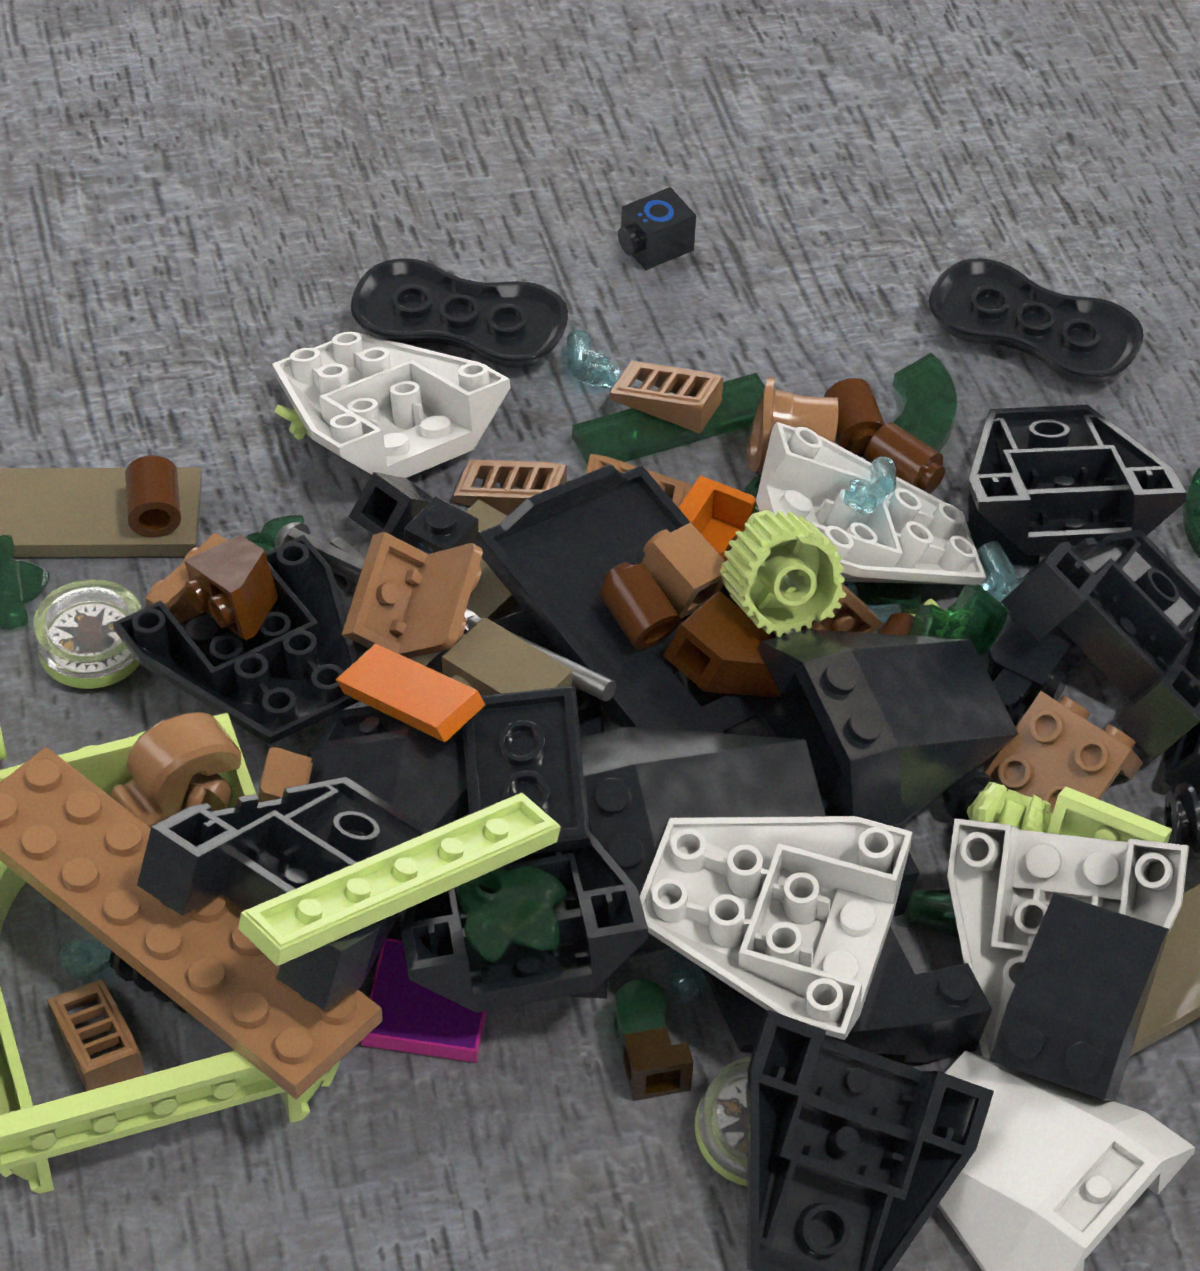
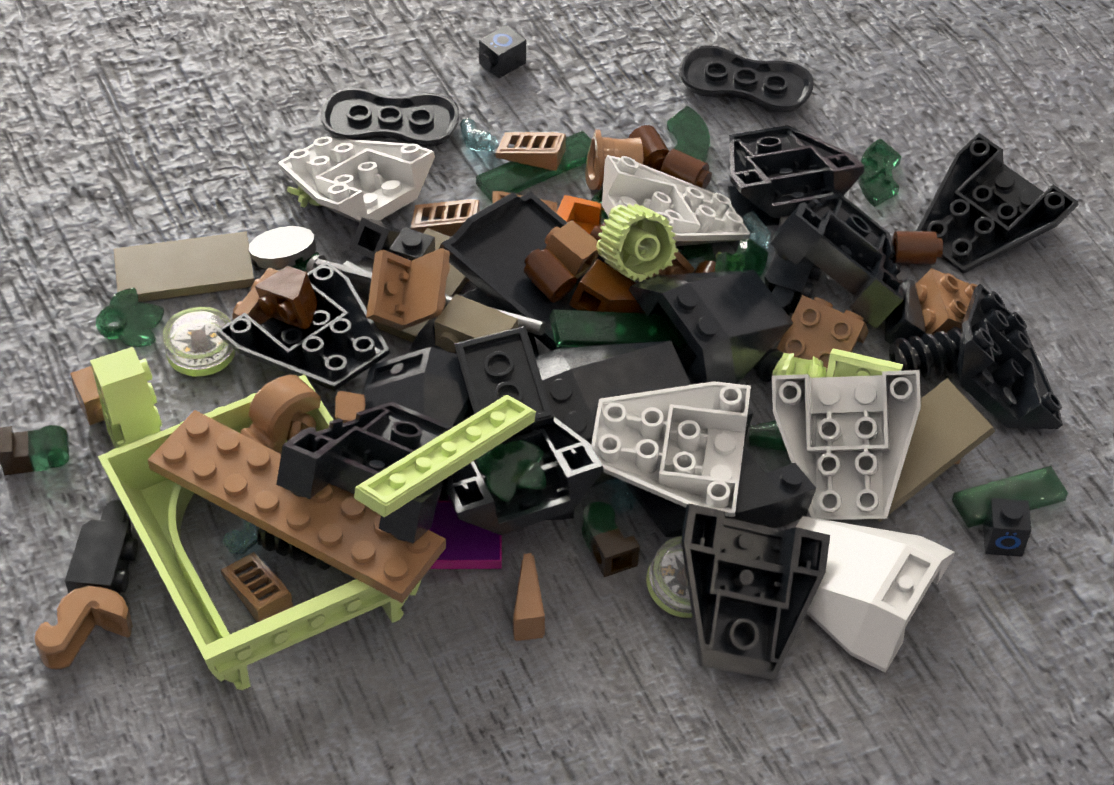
camera: 10 degrees left, 0 degrees up
reddish brown brick [125,455,181,537] -> none
orange tile [336,643,485,742] -> none
clear light blue arm [843,457,897,514] -> none
black slope [989,892,1170,1101] -> none
none -> tile [249,226,316,270]
none -> medium nougat slope [513,553,545,641]
none -> clear green tile [549,310,688,351]

